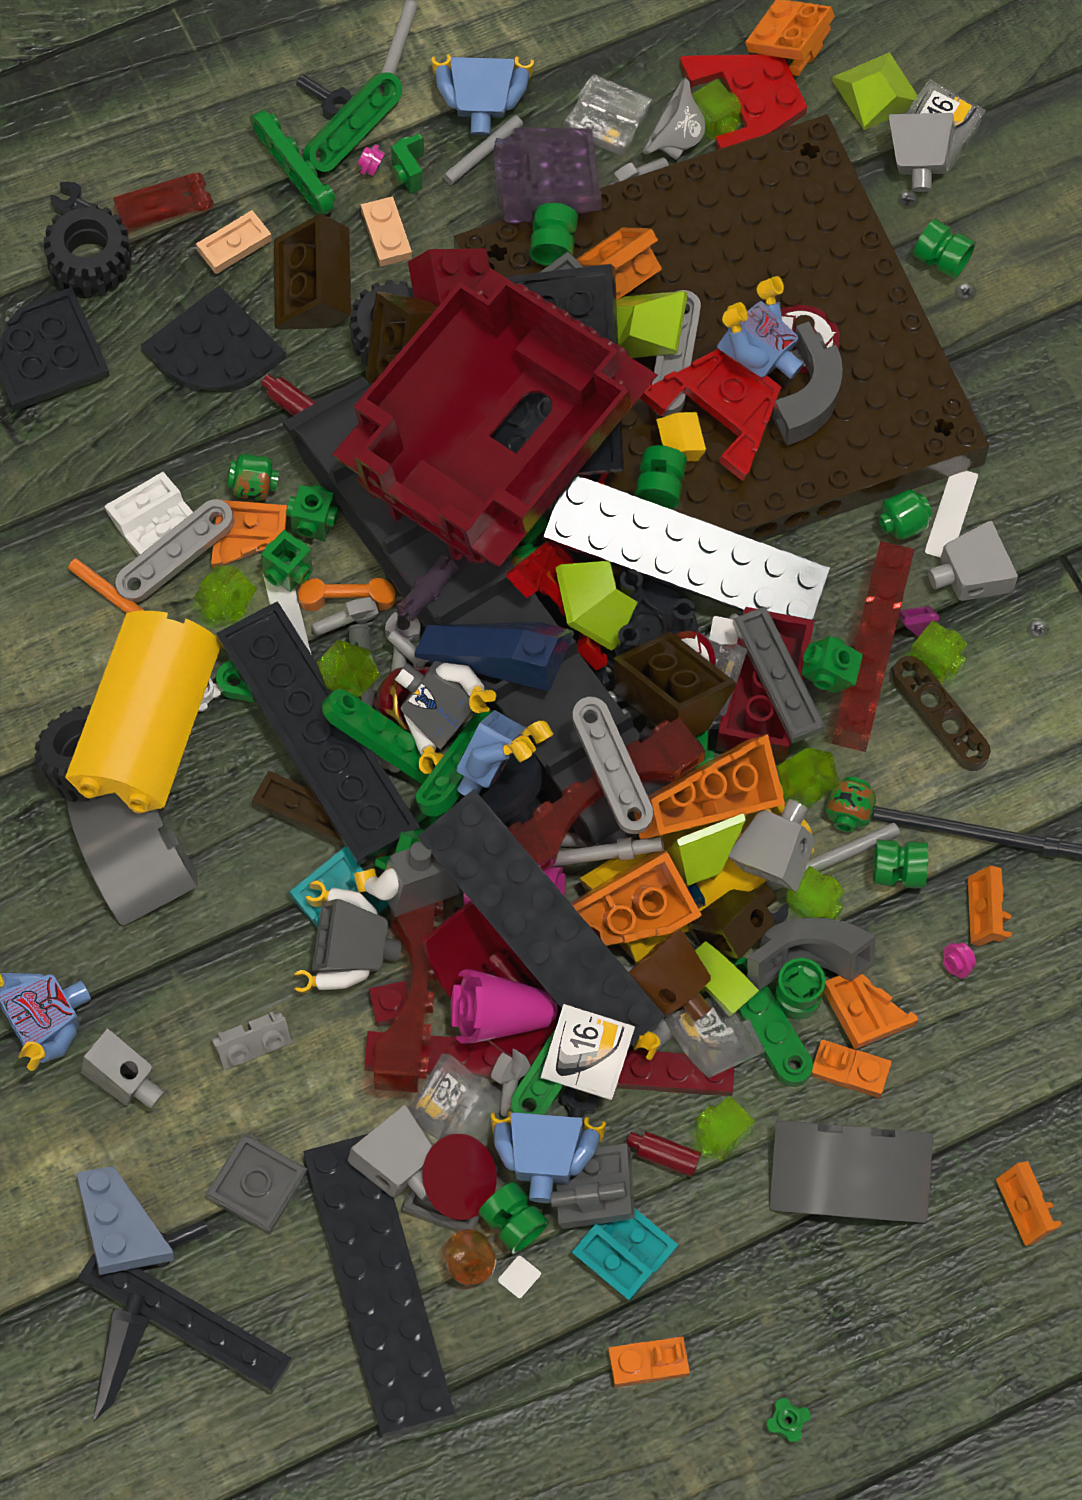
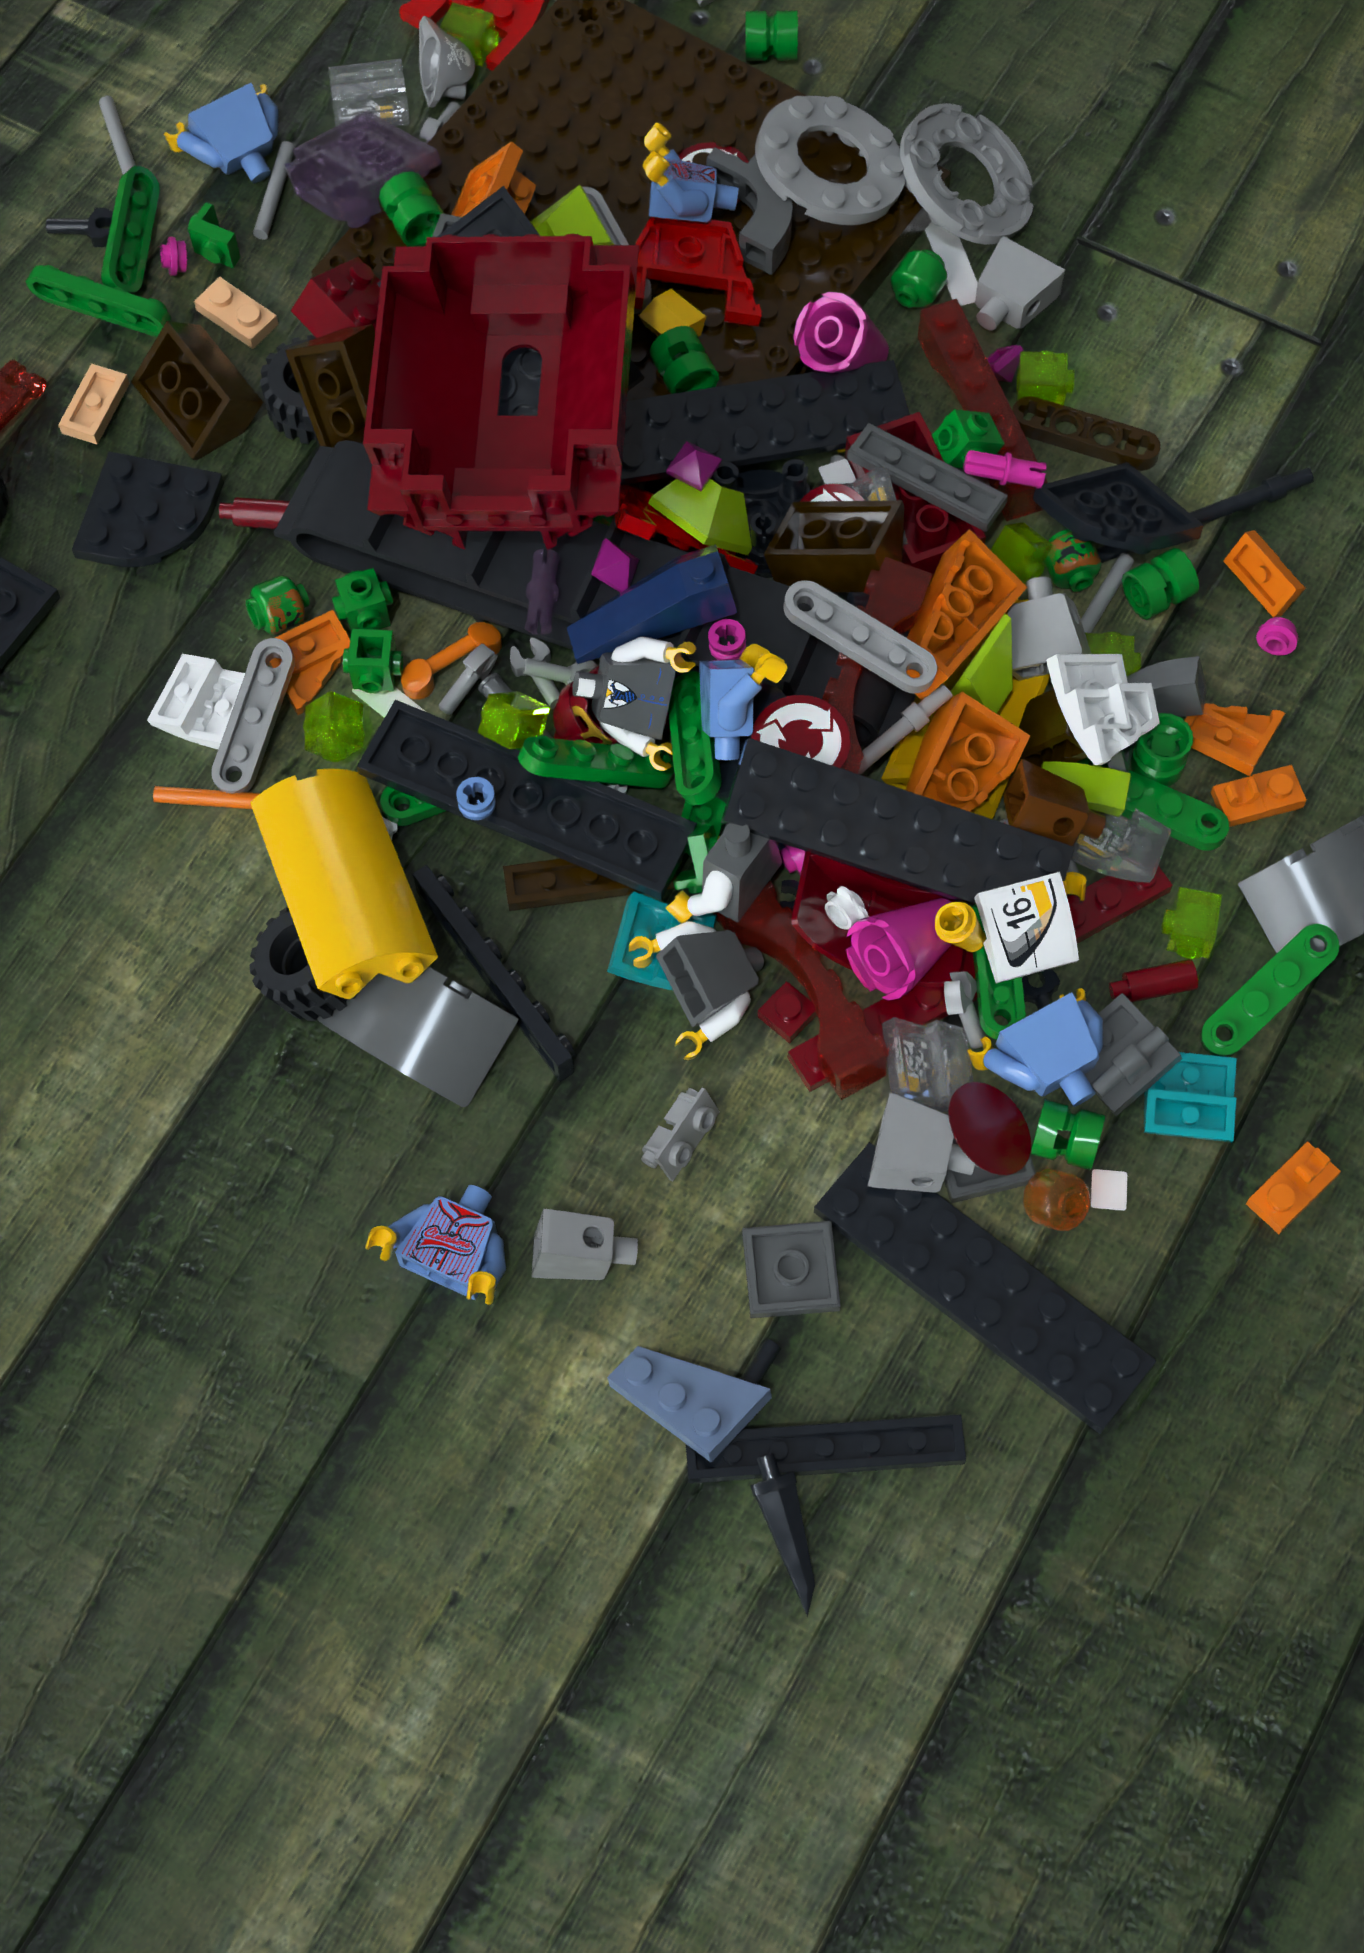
camera: 30 degrees left, 0 degrees up
none -> black plate [413,865,576,1082]
none -> medium blue bush [456,777,496,820]
none -> magenta slope [591,538,639,593]
none -> magenta slope [666,441,722,491]
none -> dark pink bush [708,619,746,660]
none -> sticker [751,695,851,768]
none -> light grey plate [755,96,906,225]
none -> dark pink cone [793,292,889,373]
none -> white plate [825,886,869,930]
none -> light grey plate [900,103,1034,245]
none -> yellow cone [935,902,986,952]
none -> dark pink axle [963,450,1047,489]
none -> black plate [1033,462,1204,554]
none -> white slope [1046,654,1160,766]
none -> green plate [1200,924,1340,1057]

